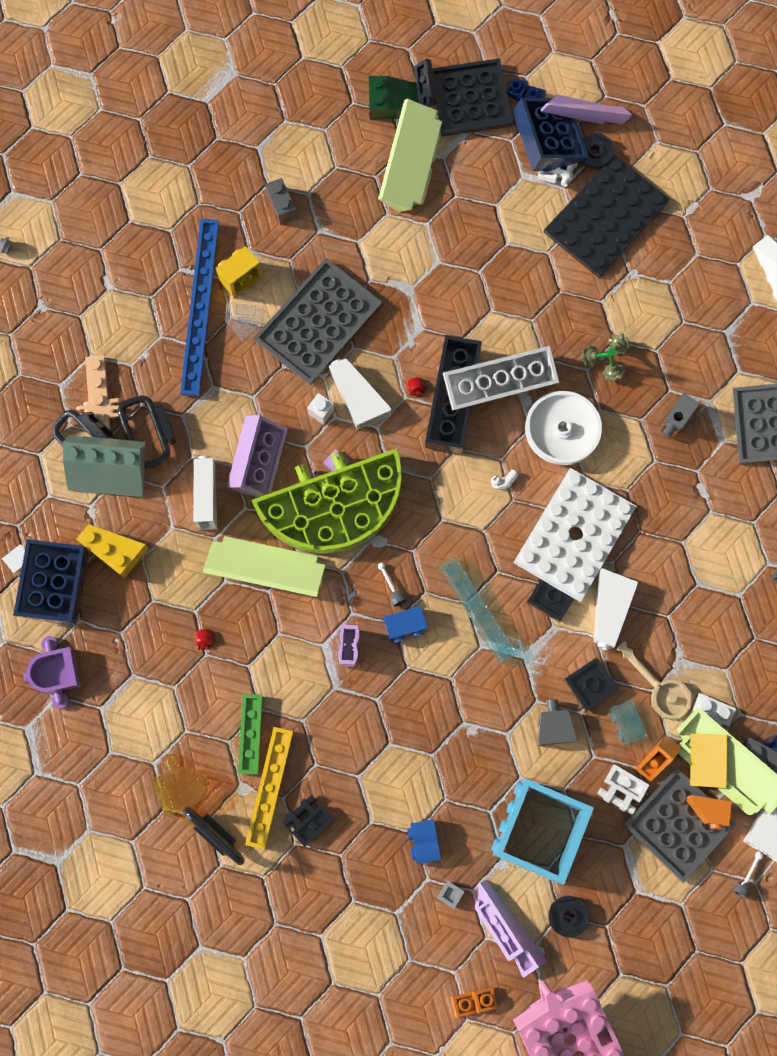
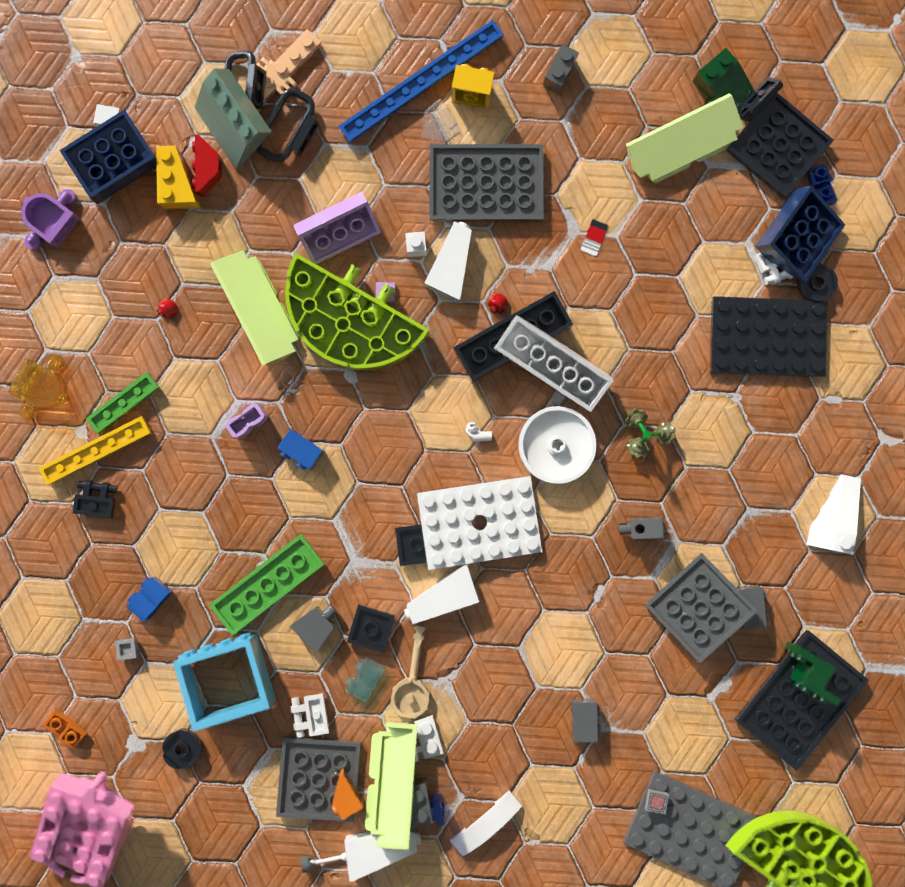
camera: 50 degrees right, 10 degrees up
black bar [183,806,245,865] -> none
white slope [193,456,217,530] -> none
hinge [378,563,407,607] -> none
clear light blue plate [438,556,517,665] -> none
lavender wedge [475,880,547,978] -> none
lavender wedge [541,95,632,125] -> none
orange slope [635,735,681,782] -> none
yellow piece [690,733,728,788] -> none
none -> red slope [192,135,222,197]
none -> bright green plate [209,534,325,636]
none -> sticker [581,219,608,256]

